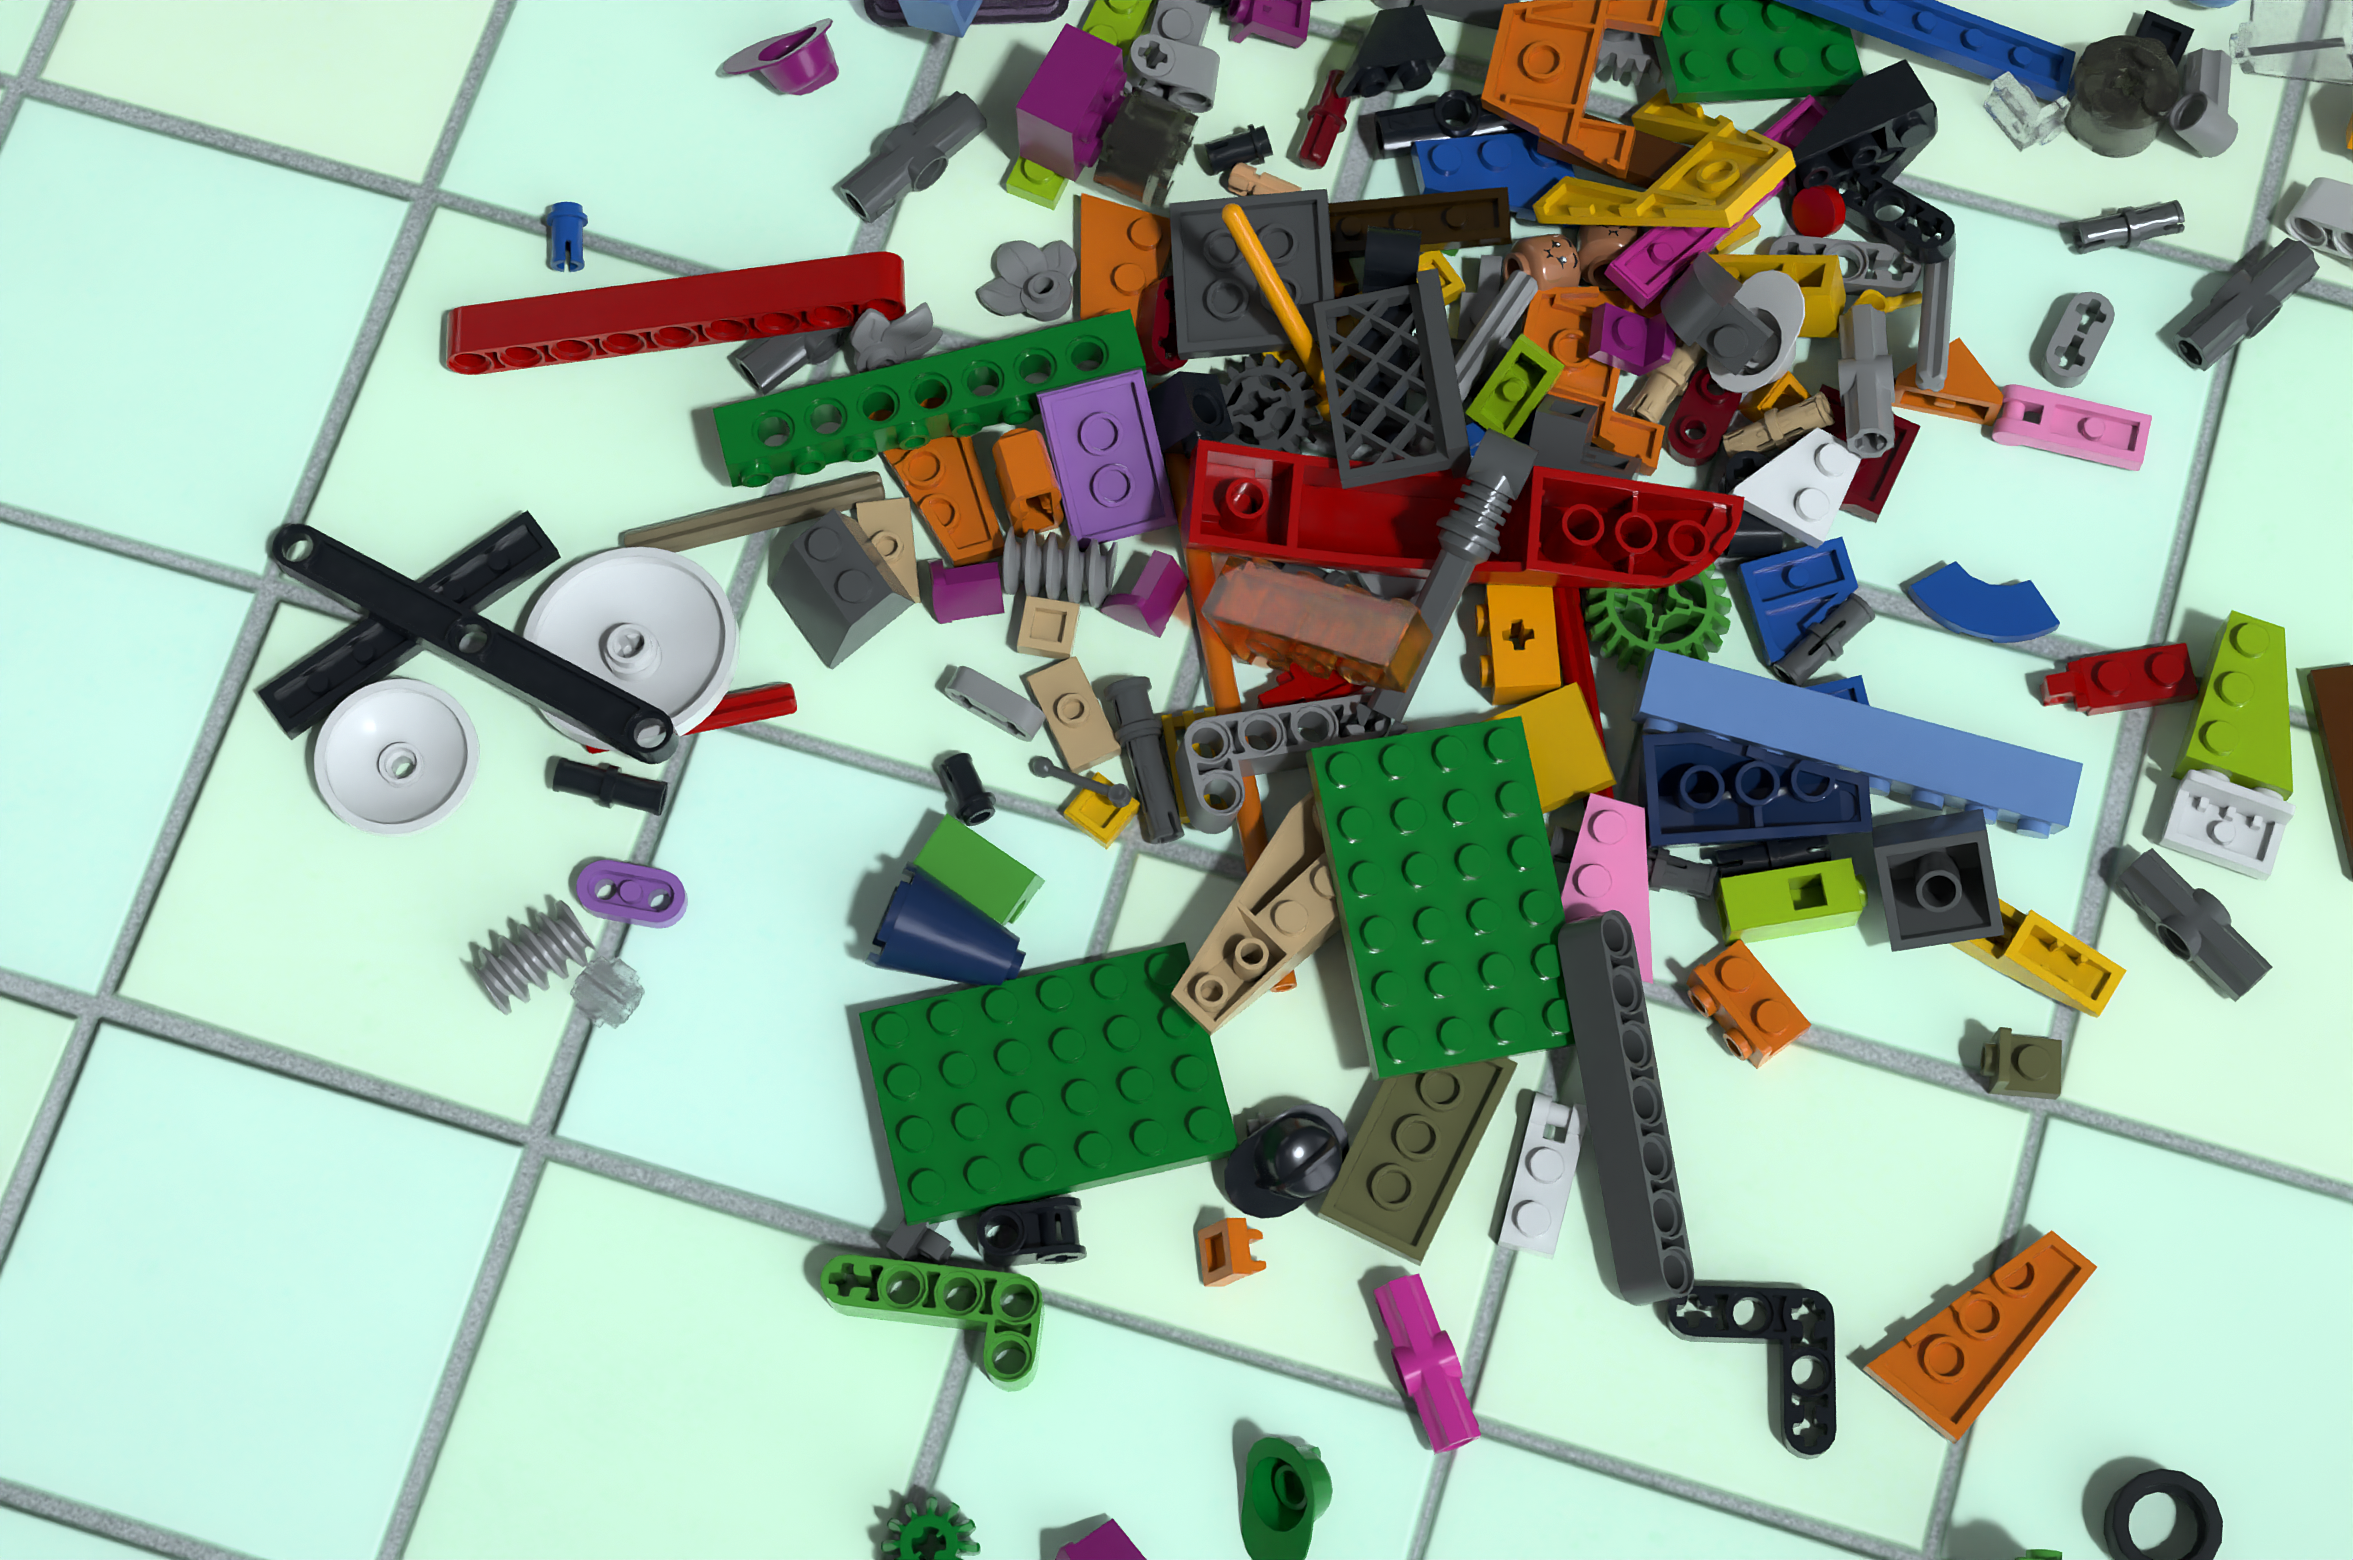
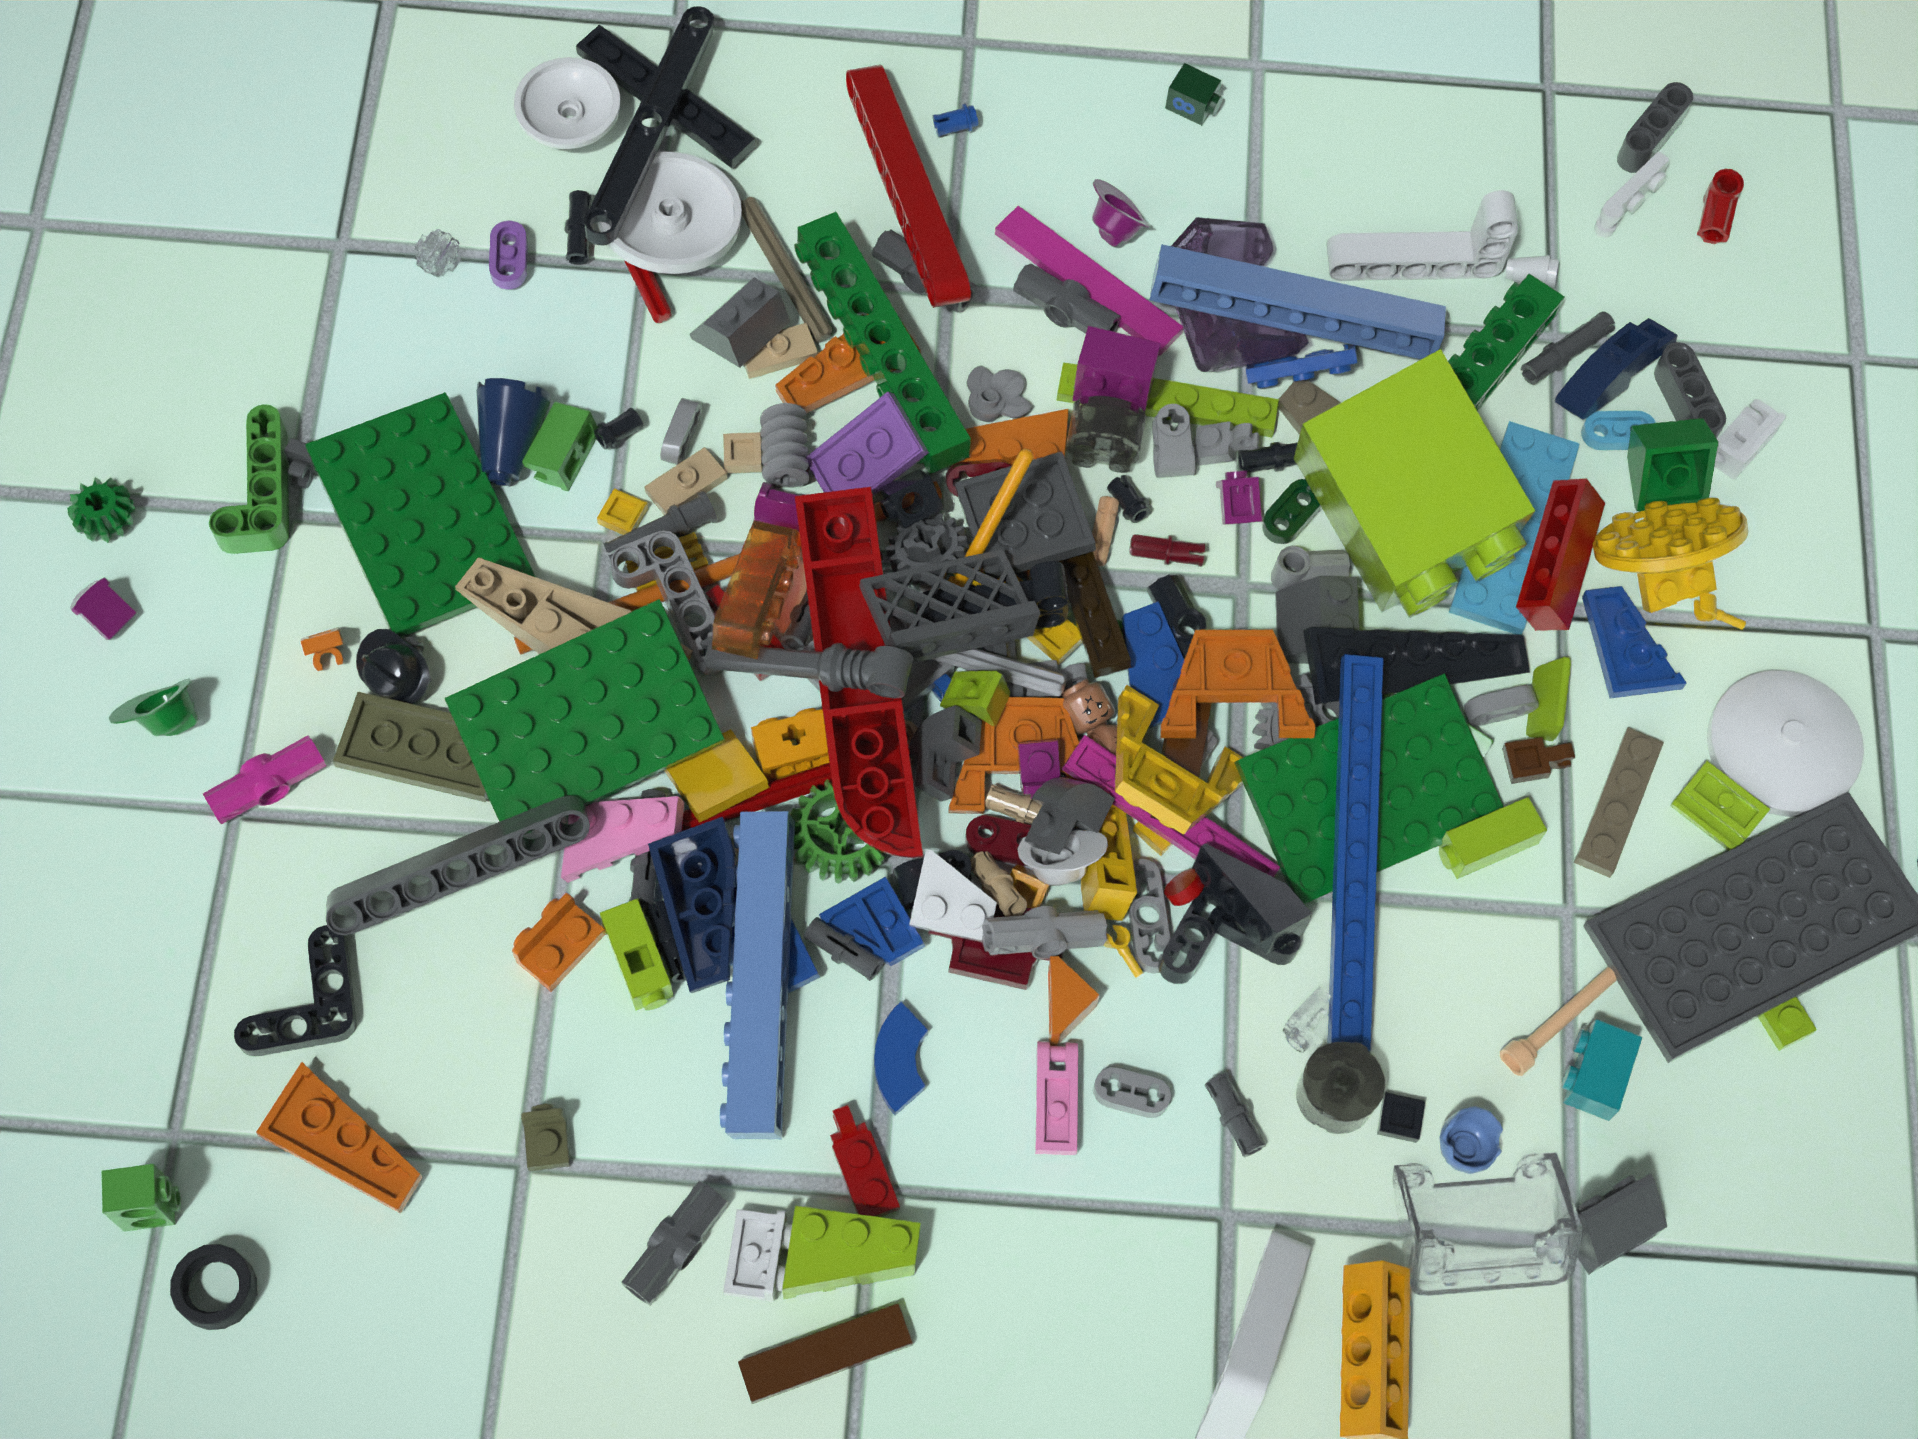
camera: 70 degrees right, 5 degrees down
light grey piece [473,900,598,1016] -> none
light grey plate [849,302,943,373] -> none
magenta tile [927,558,1005,624] -> none
black piece [976,1197,1087,1268] -> none
orange brick [992,428,1064,538] -> none
dark grey hinge [1033,757,1132,808] -> none
black slope [1335,5,1446,98] -> none
white plate [1498,1092,1589,1260] -> none
dark grey slope [1872,809,2004,952] -> none
light grey axle [1915,235,1957,392] -> none
yellow slope [1949,898,2127,1018] -> none
light grey piece [2168,48,2239,158] -> none
dark grey piece [2173,237,2320,372] -> none
none -> dark pink tile [995,205,1184,356]

